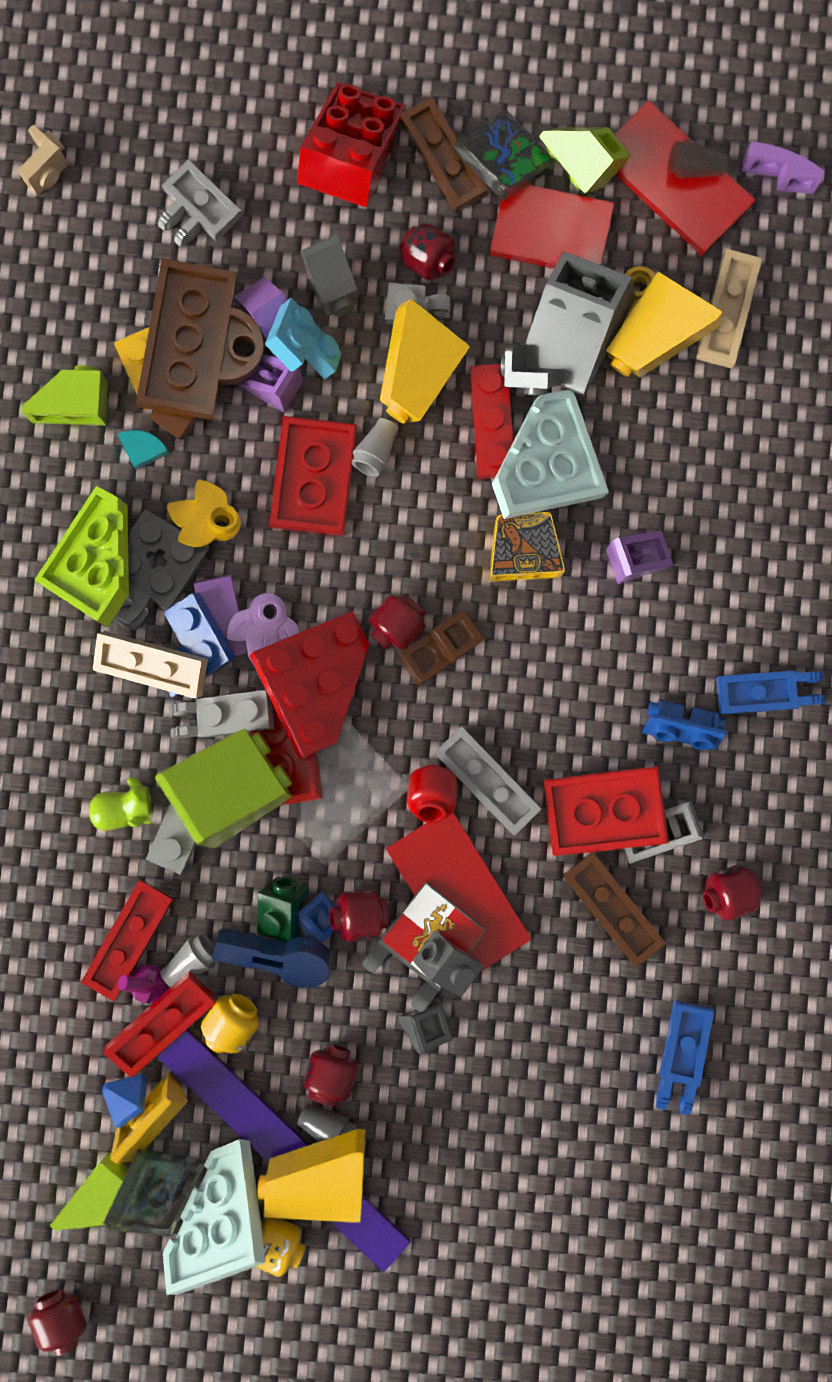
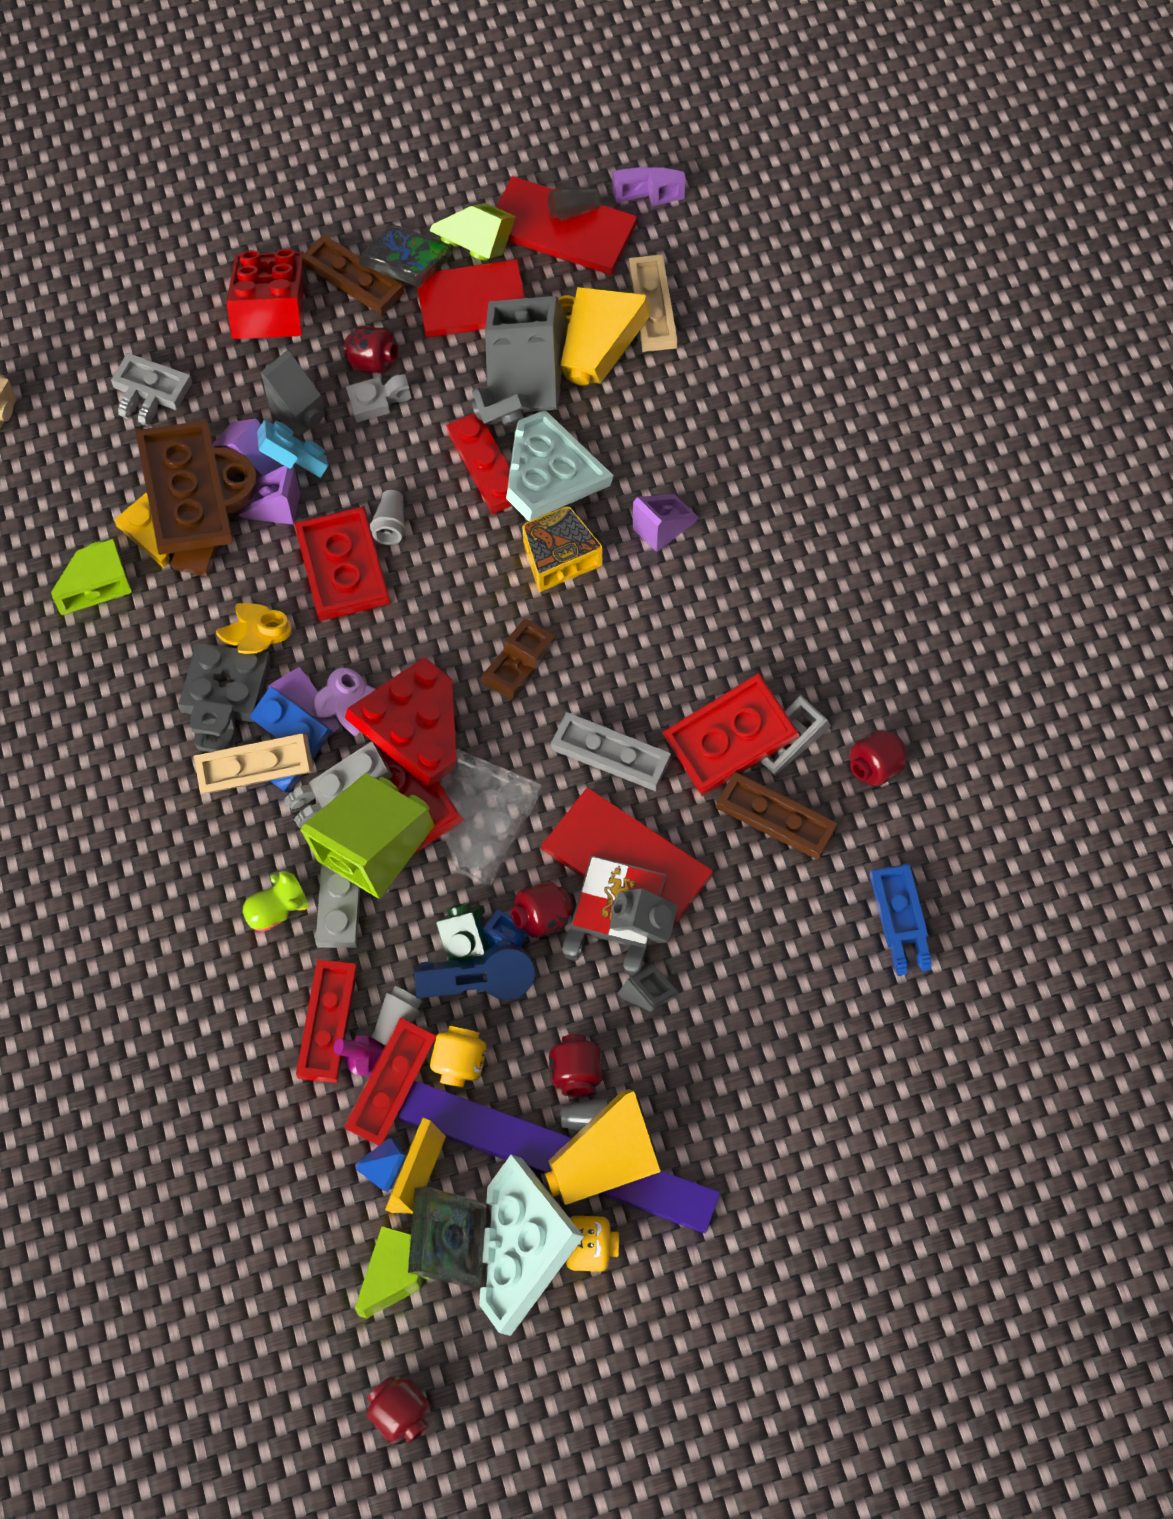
camera: 20 degrees left, 20 degrees down
lime plate [35,486,129,628] -> none
teal tile [117,430,170,470] -> none
dark red head [369,593,426,650] -> none
yellow slope [380,299,470,424] -> none
red head [407,764,458,823] -> none
blue hinge [642,699,727,750] -> none
blue hinge [716,670,826,715] -> none

